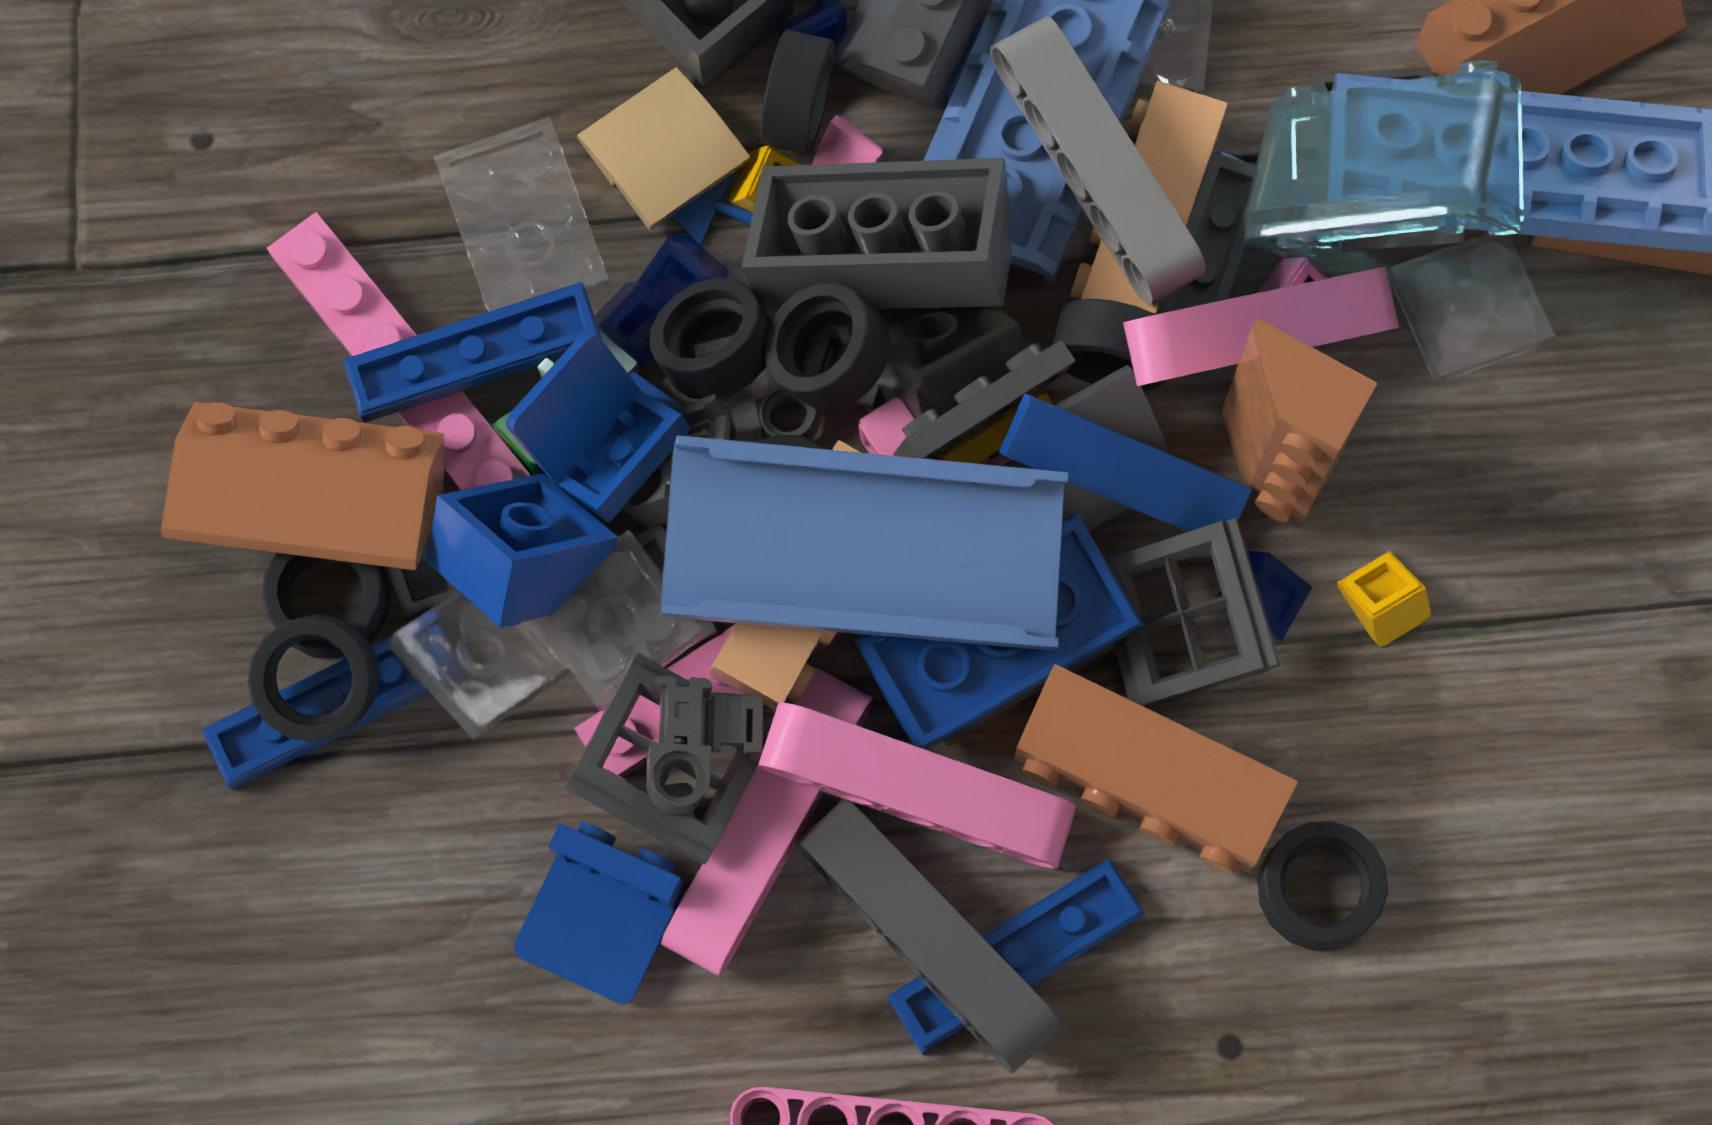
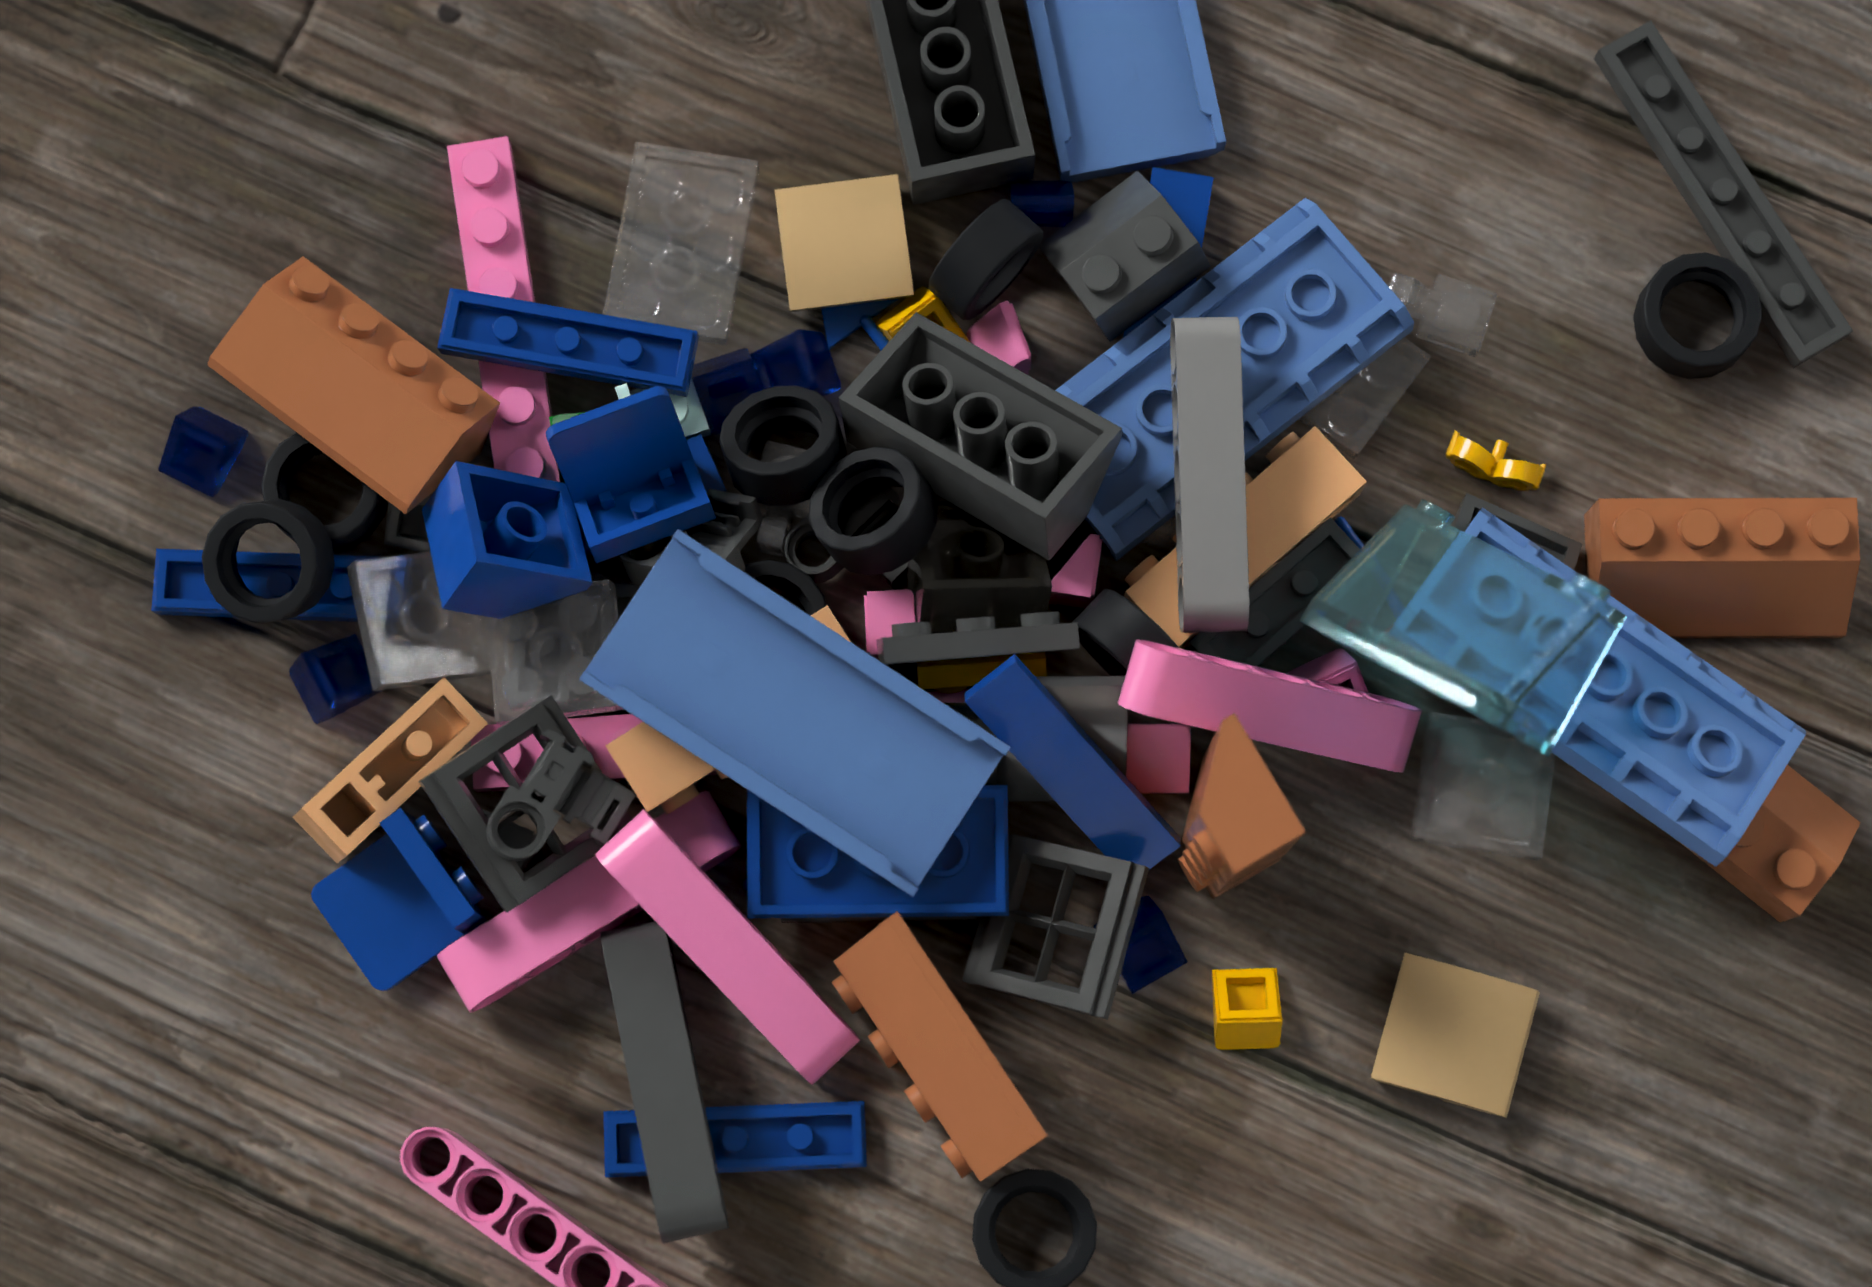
camera: 30 degrees right, 5 degrees up
none -> clear blue slope [158,406,248,497]
none -> clear blue slope [289,634,384,724]
none -> light nougat slope [293,677,488,863]
none -> bright pink slope [1043,534,1103,609]
none -> bright pink slope [1126,724,1191,794]
none -> tan slope [1371,953,1540,1118]
none -> yellow piece [1446,430,1547,491]

